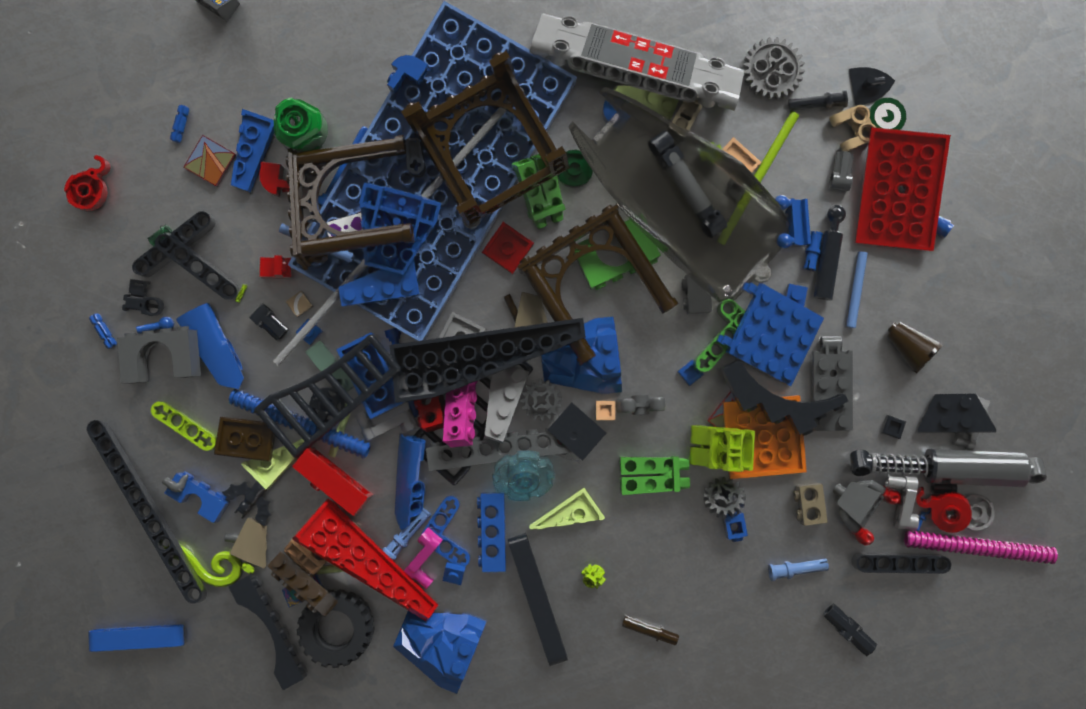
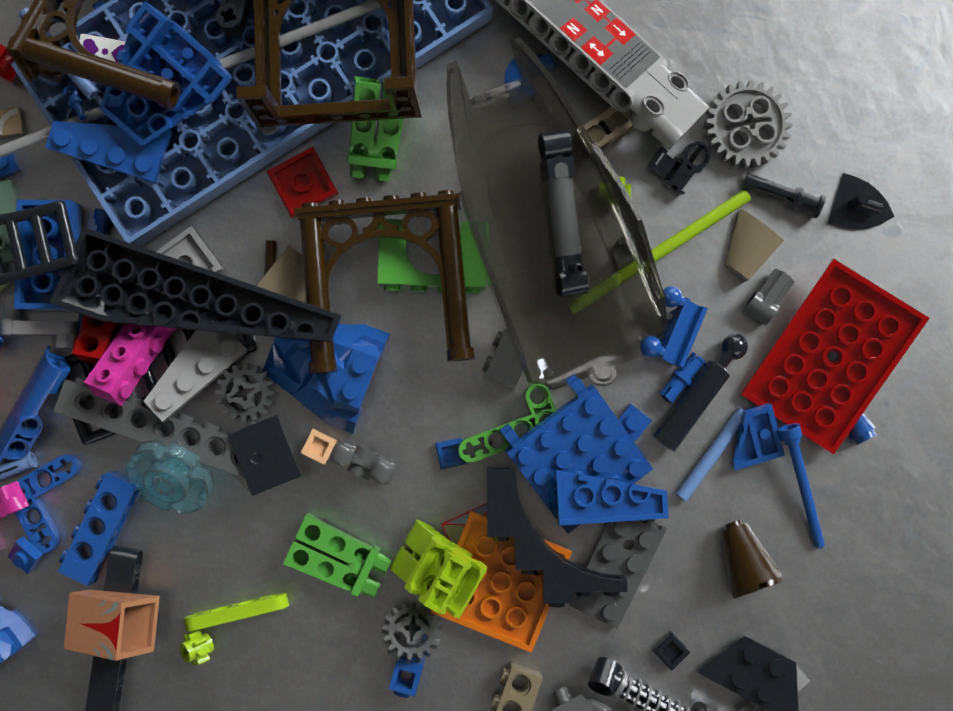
camera: 25 degrees right, 0 degrees up
yellowish green wing [529,487,605,530] -> none
dark green tile [557,149,594,188] -> none
yellowish green wing [613,86,679,120] -> none
light nougat tile [722,137,762,177] -> none
tan piece [829,105,876,152] -> none
tile [869,97,907,130] -> none
none -> blue hand [62,86,86,120]
none -> nougat slope [63,590,160,661]
none -> lime beam [183,592,289,632]
none -> blue wing [555,469,669,526]
none -> black piece [646,142,711,195]
none -> dark tan slope [724,209,784,282]
none -> blue wing [731,403,785,471]
none -> blue piece [778,423,825,549]

